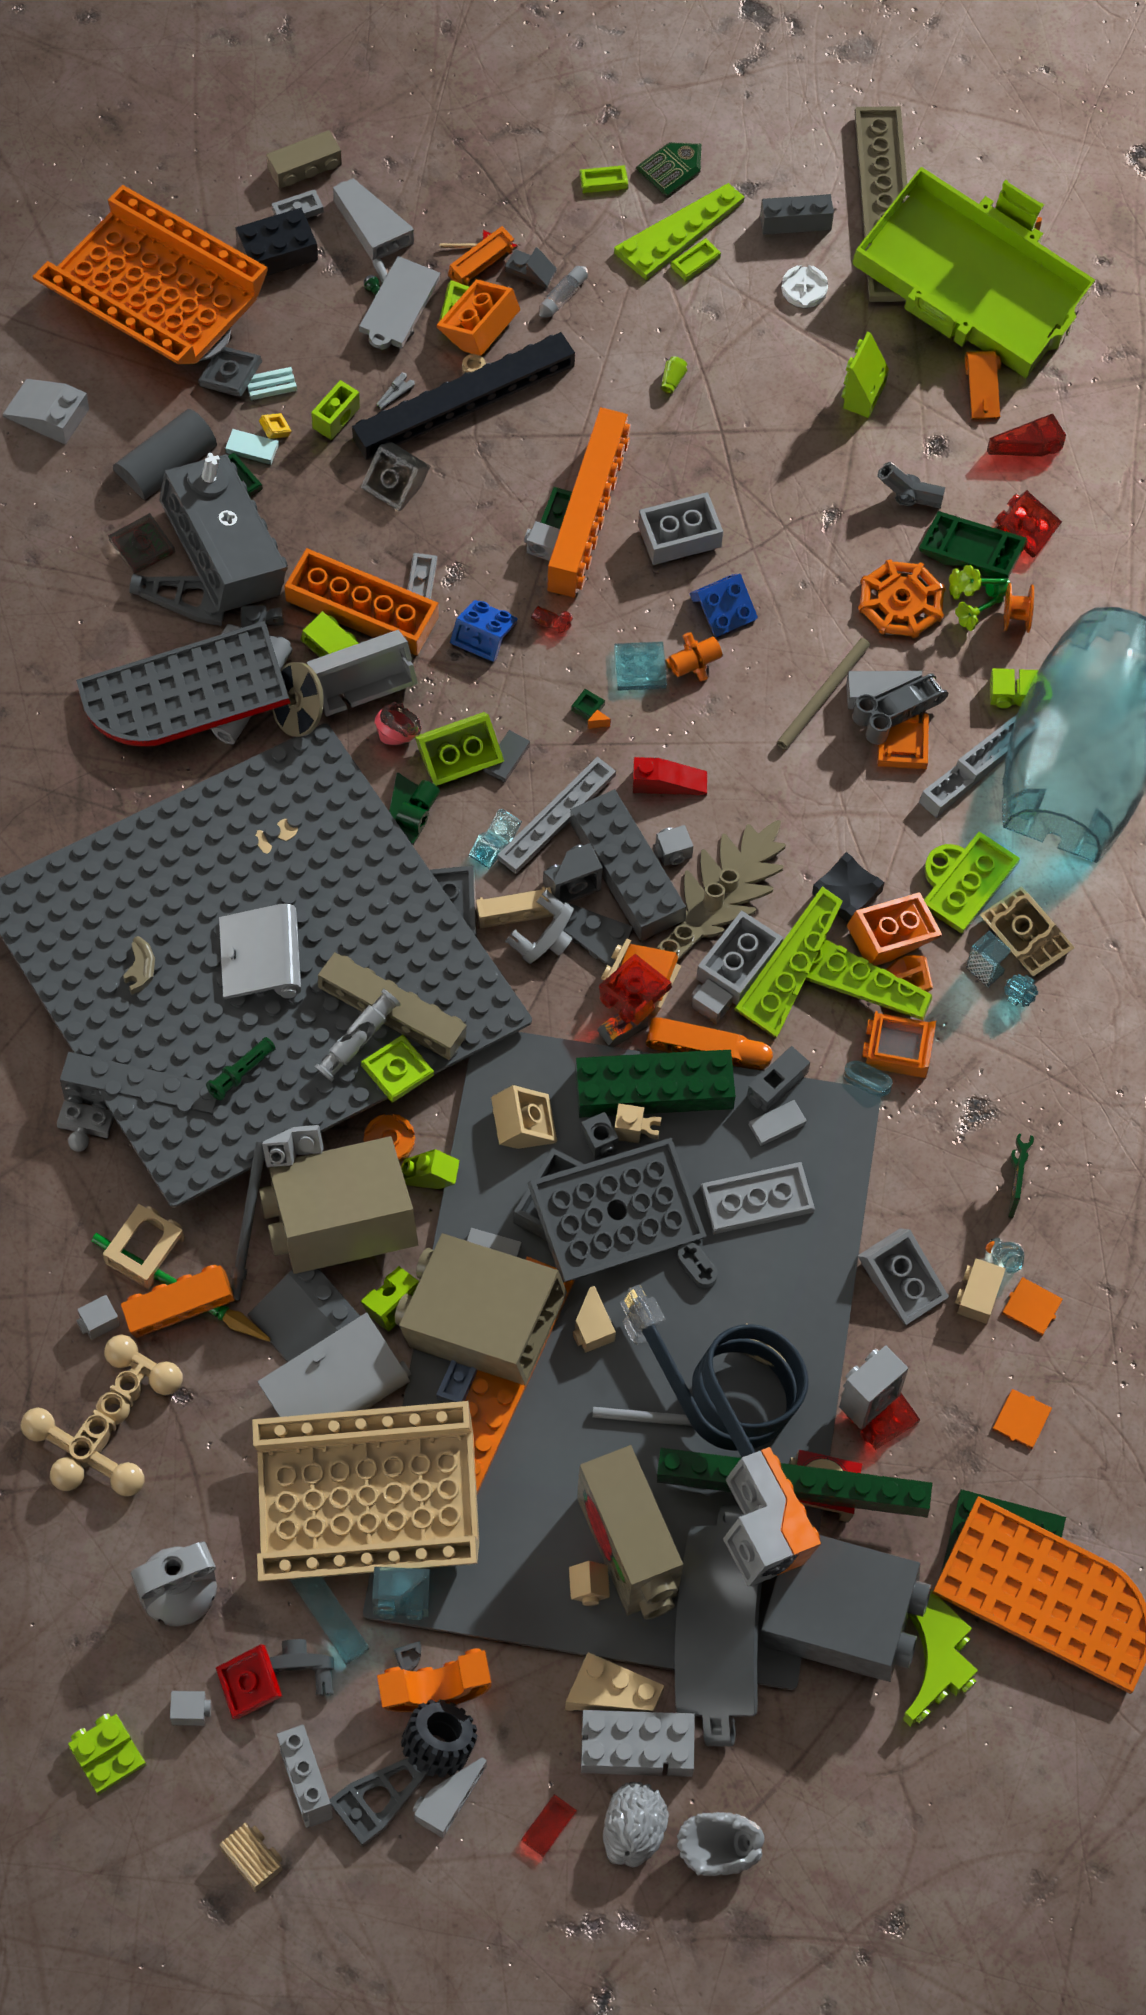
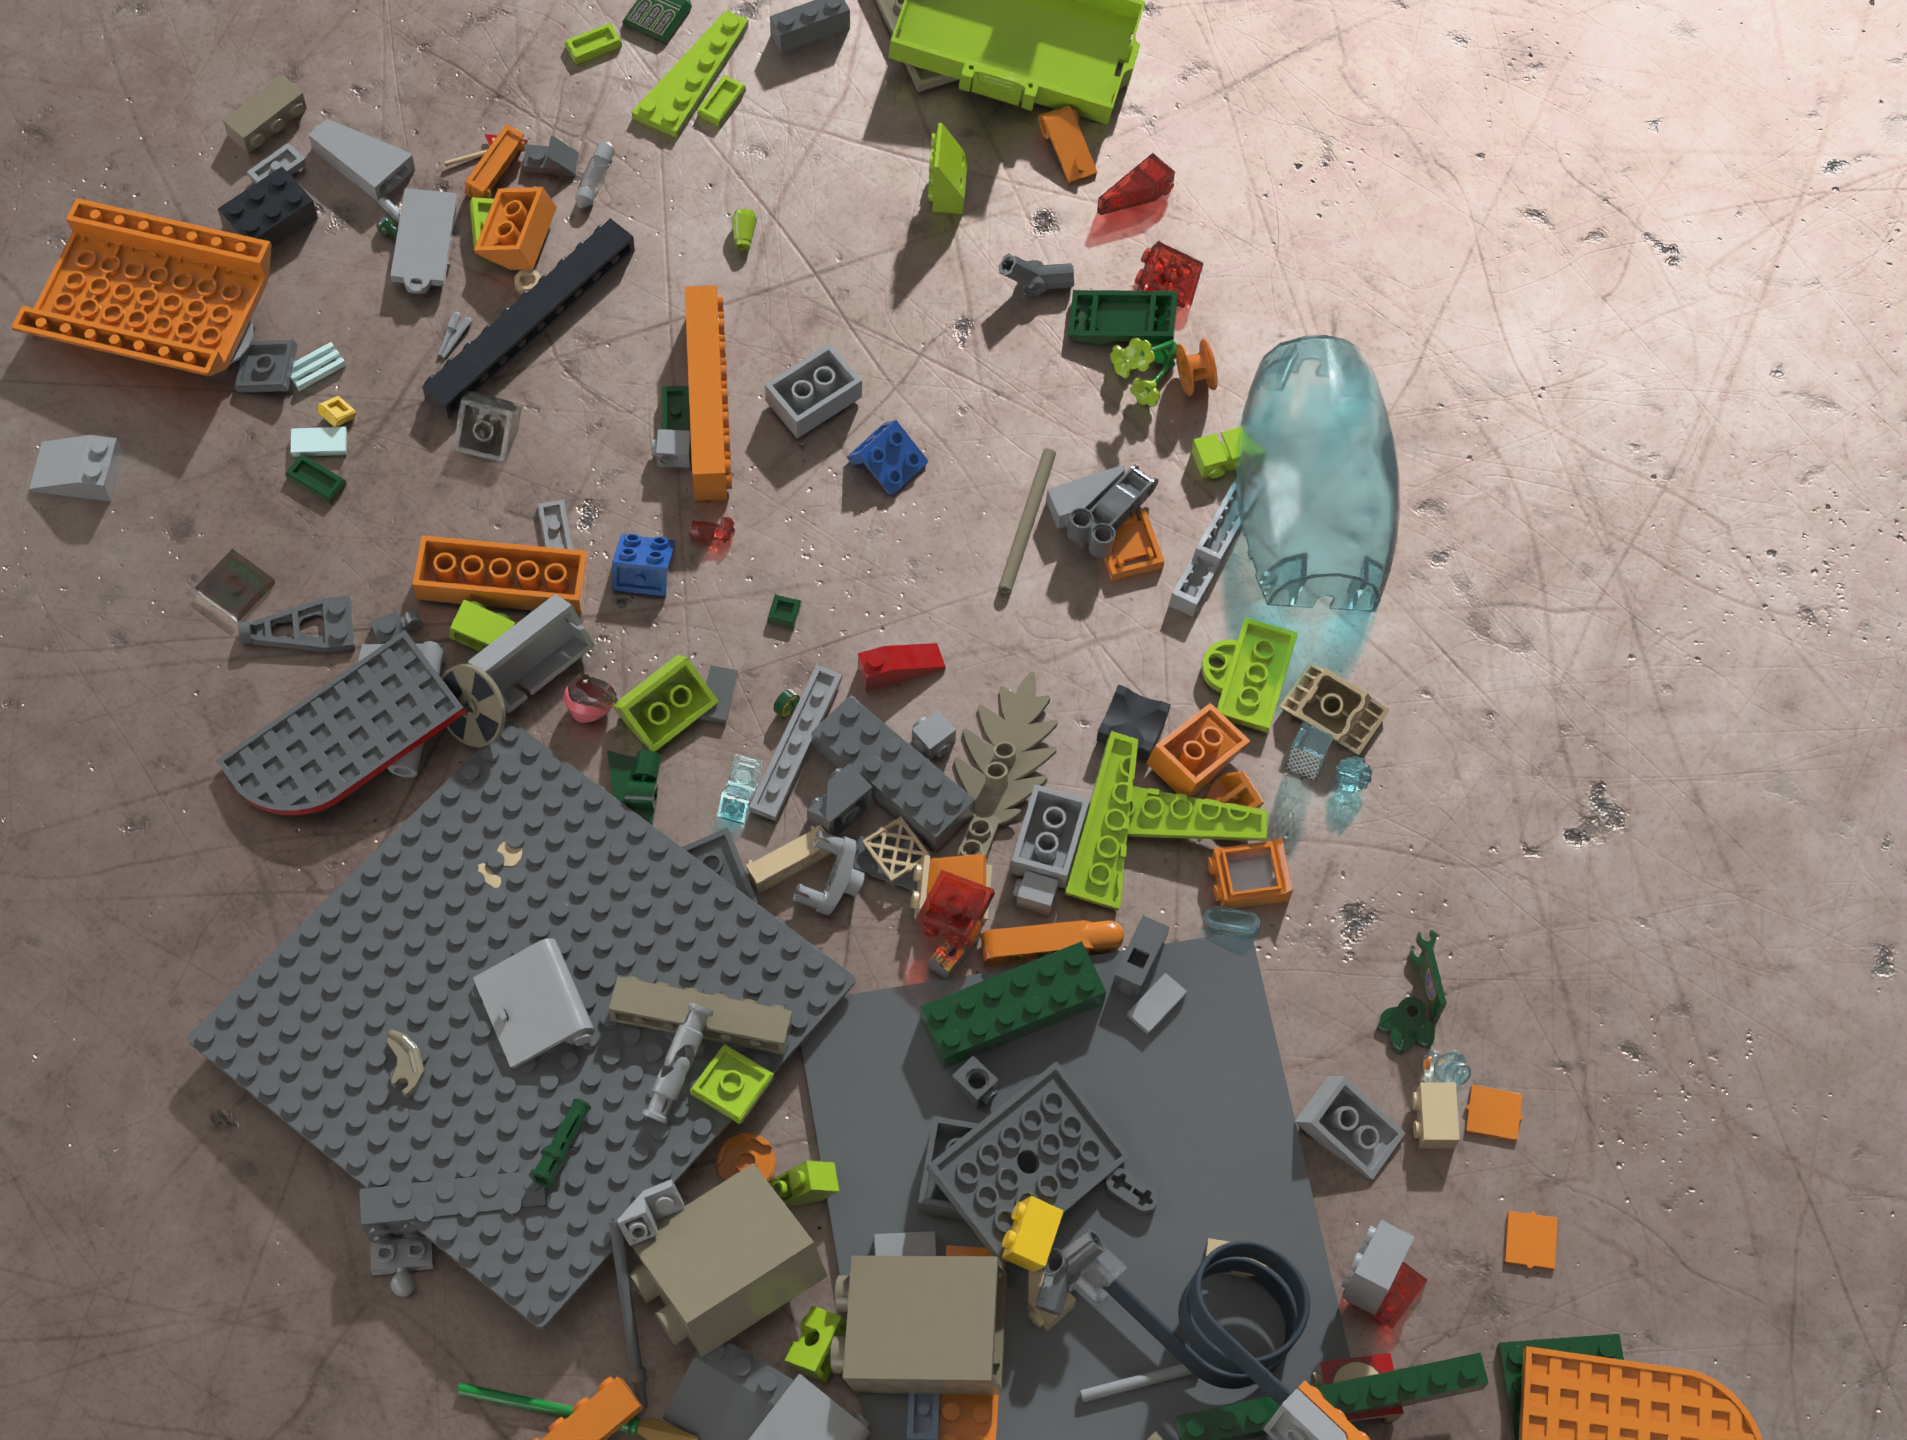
camera: 20 degrees left, 0 degrees up
tan panel [103,1204,184,1289] -> none
dark grey brick [113,409,217,501] -> none
dark grey piece [159,453,288,613] -> none
lime brick [311,380,360,440] -> none
tan slope [491,1085,557,1149] -> none
orange piece [587,710,611,729] -> none
clear light blue tile [614,642,667,691] -> none
tan brick [614,1104,661,1143] -> none
orange pin [665,632,723,681] -> none
light grey tile [700,1162,815,1235] -> none
white tile [781,265,828,308] -> none
orange plate [858,559,946,638] -> none
none -> dark green tile [773,689,800,718]
none -> tan window [862,817,931,883]
none -> yellow brick [1001,1196,1063,1272]
none -> dark grey piece [1035,1228,1106,1315]
none -> dark green plate [1377,997,1435,1053]

